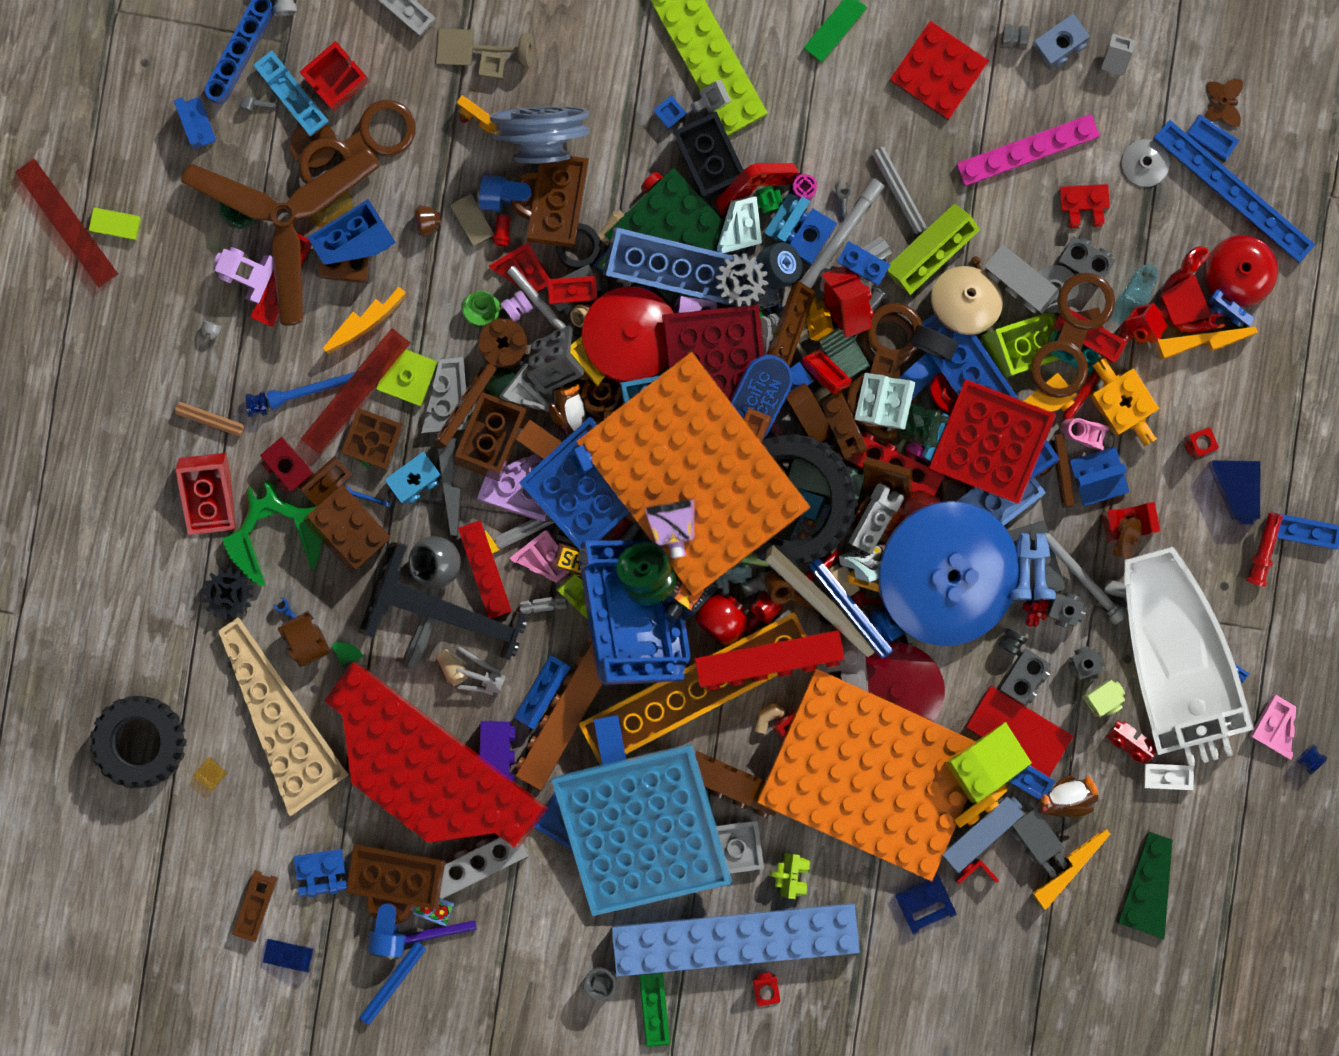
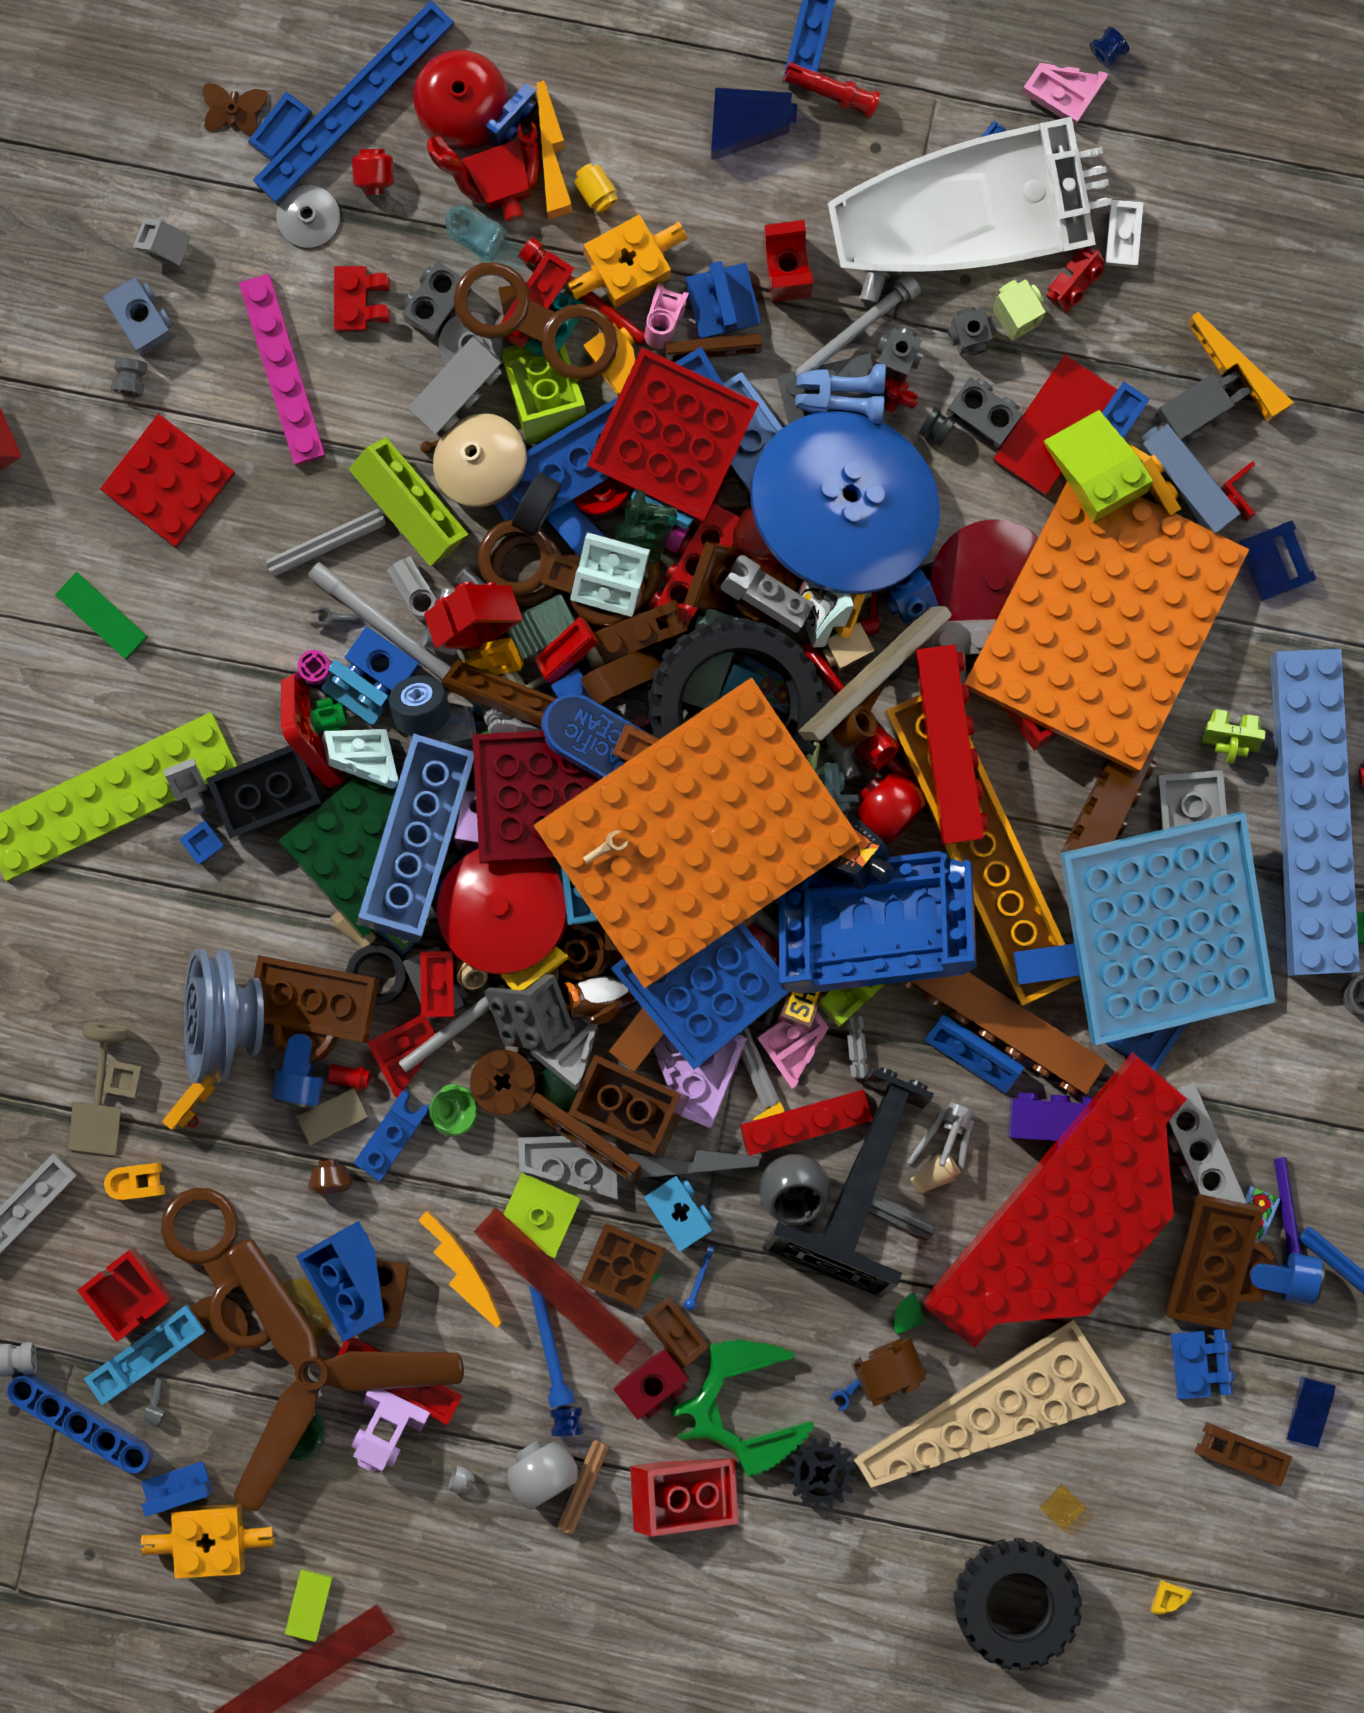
camera: 90 degrees left, 0 degrees up
reddish brown brick [303,484,391,573] -> none
lavender wheel [501,290,534,322] -> none
blue plate [568,445,593,475] -> none
dark green wheel [616,542,677,606] -> none
red tile [641,172,662,194] -> none
torso [645,500,694,558] -> none
light grey gear [715,254,768,306] -> none
tan arm [755,703,785,734] -> none
axle [808,559,892,659] -> none
blue bracket [837,241,891,285] -> none
animal [1036,776,1098,817] -> none
reddish brown piece [1112,518,1142,560] -> none
dark green wing [1118,831,1173,940] -> none
red brick [1125,303,1167,344] -> none
red bracket [1184,427,1219,459] -> none
none -> light orange plate [104,1162,165,1200]
none -> light orange brick [141,1503,275,1579]
none -> red head [352,149,394,195]
none -> blue plate [354,1089,430,1181]
none -> light grey wheel [507,1440,578,1510]
none -> yellow brick [574,163,619,213]
none -> tan hand [583,830,628,864]
none -> yellow tile [1150,1580,1192,1614]

